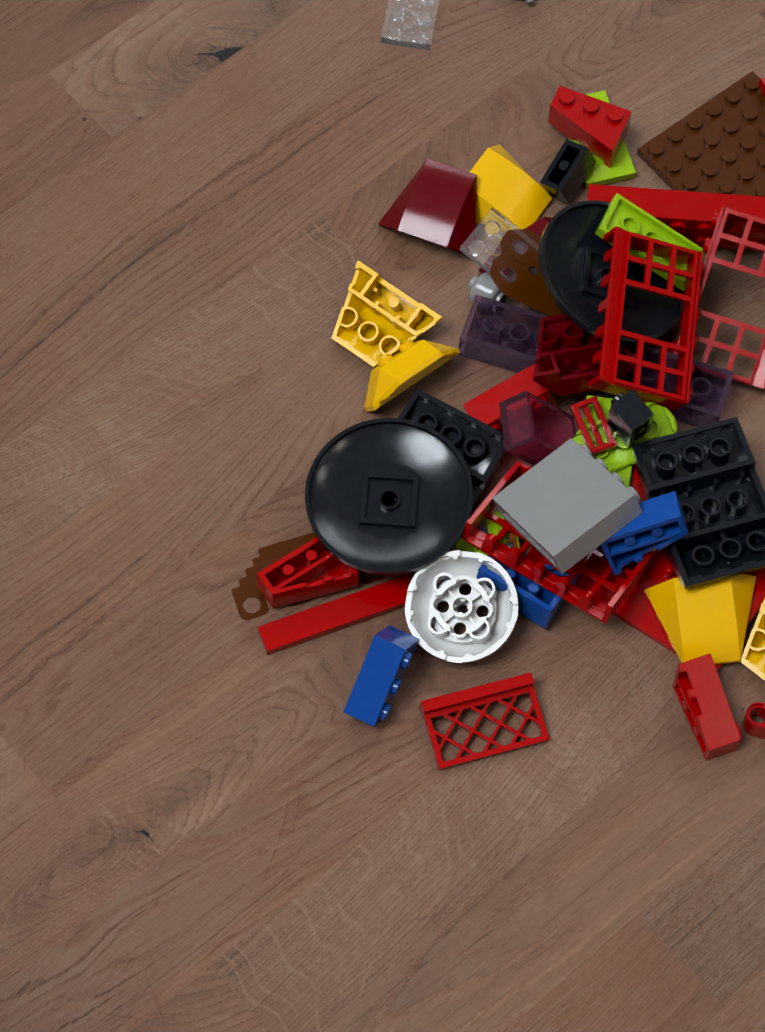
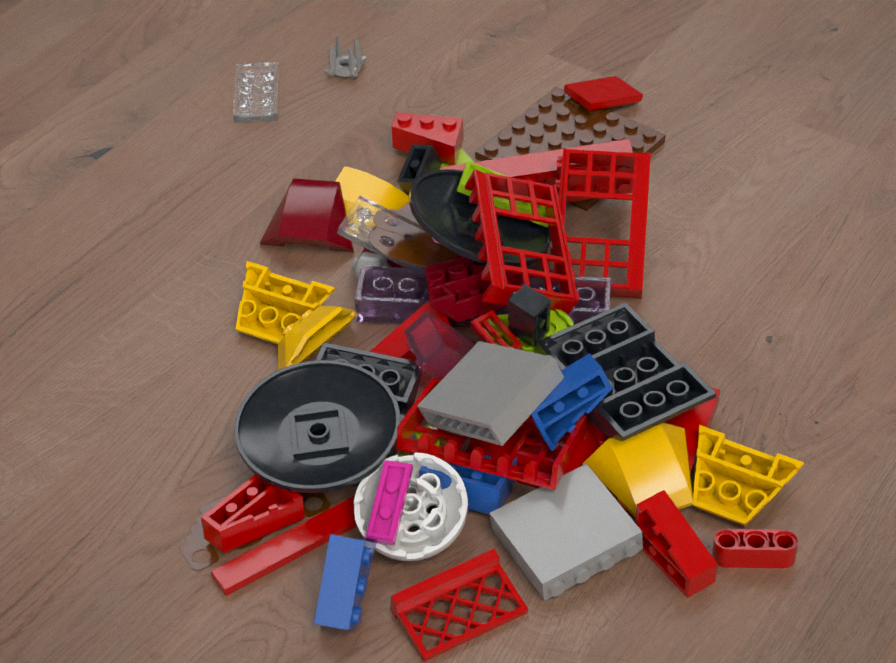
camera: 10 degrees left, 20 degrees down
none -> dark pink tile [365,460,413,546]
none -> light grey brick [490,464,643,601]

